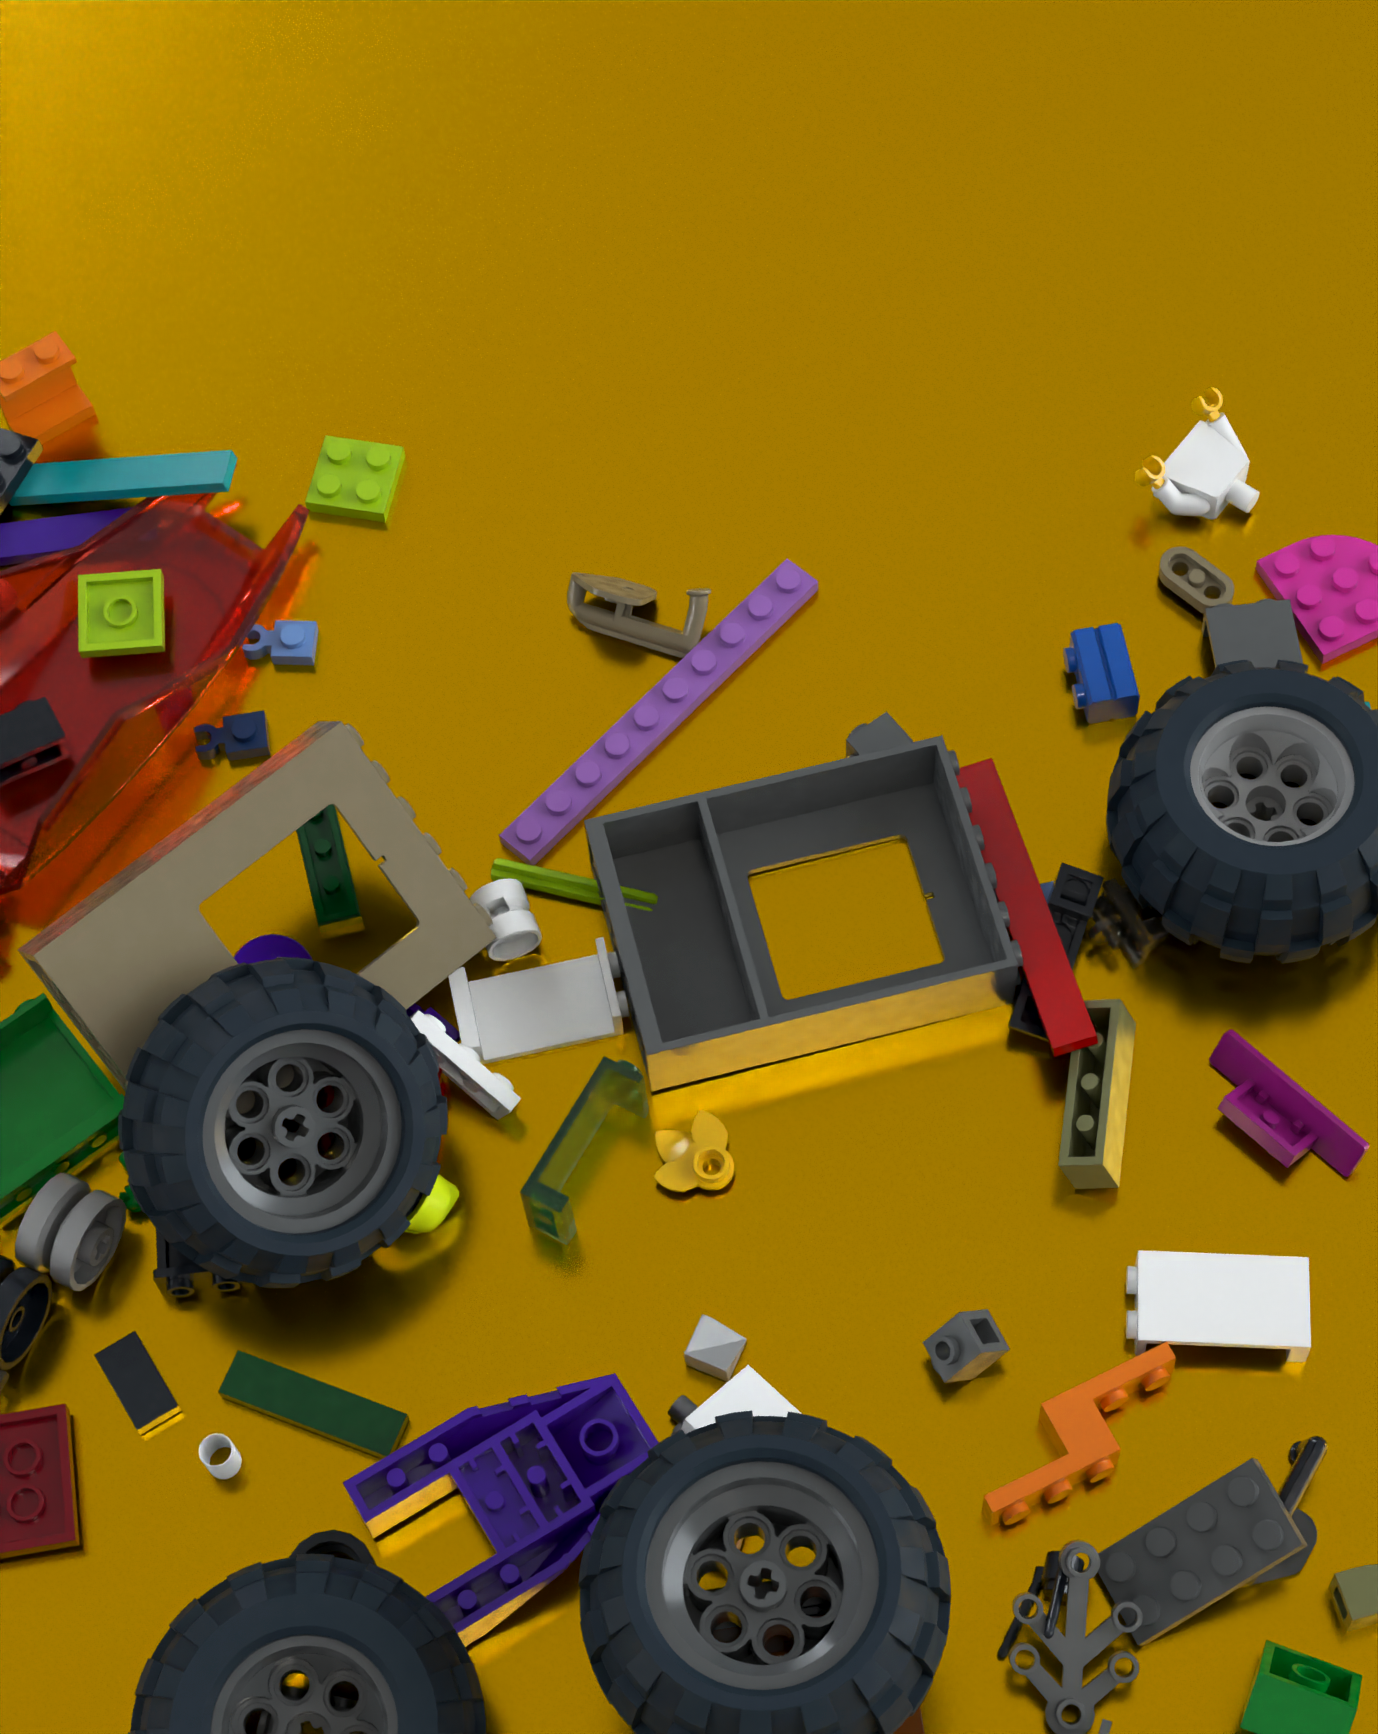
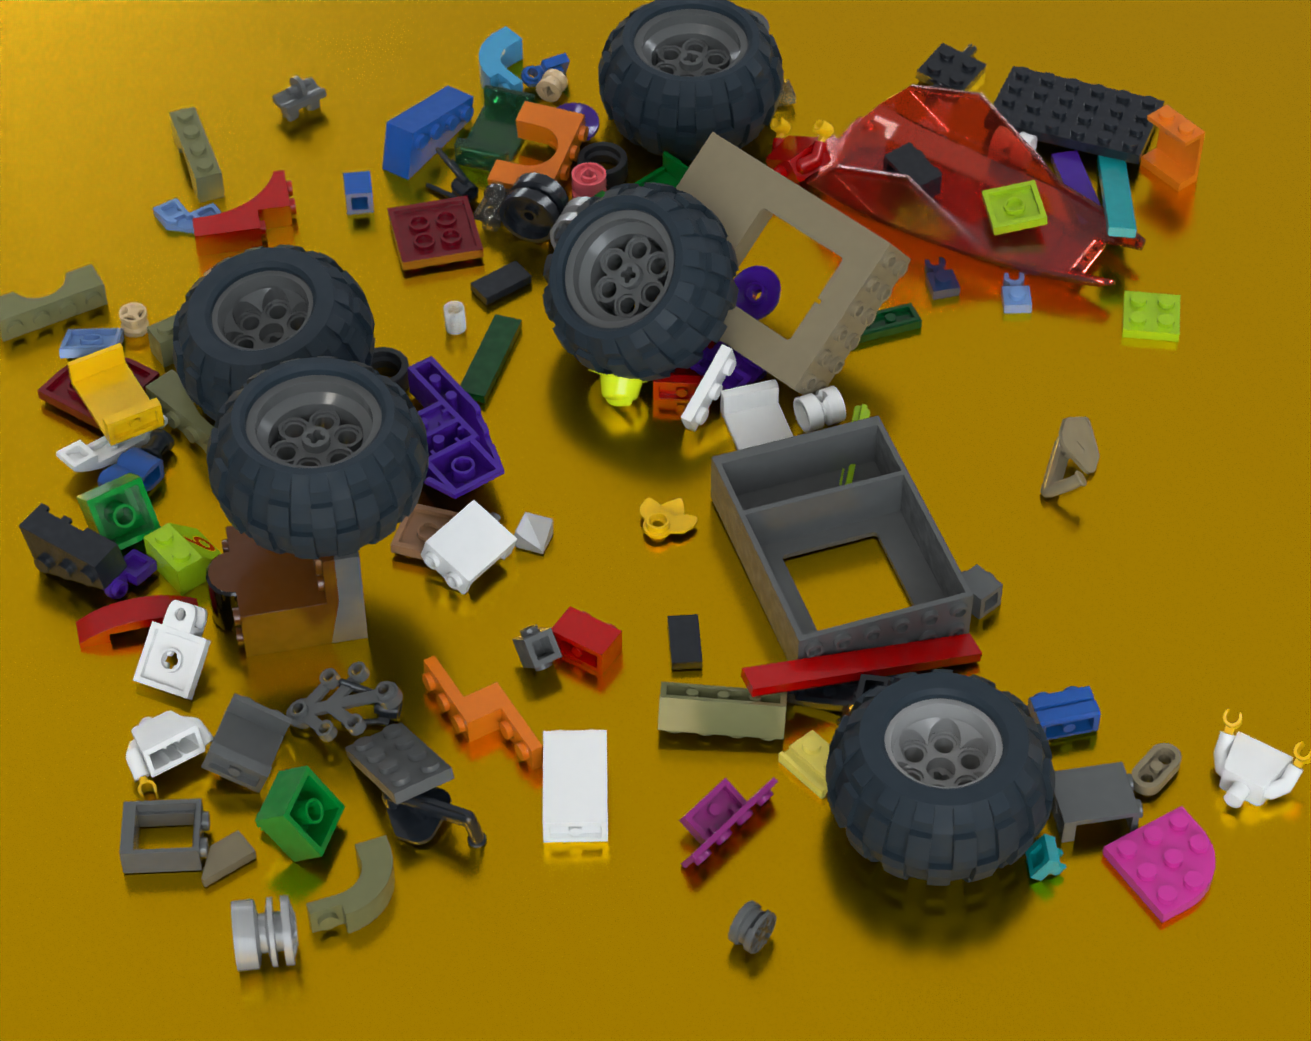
camera: 80 degrees right, 15 degrees down
medium lavender plate [499,558,818,866] -> none
panel [520,1056,649,1246] -> none
none -> red brick [551,606,622,675]
none -> black tile [667,614,703,670]
none -> light yellow plate [778,730,830,799]

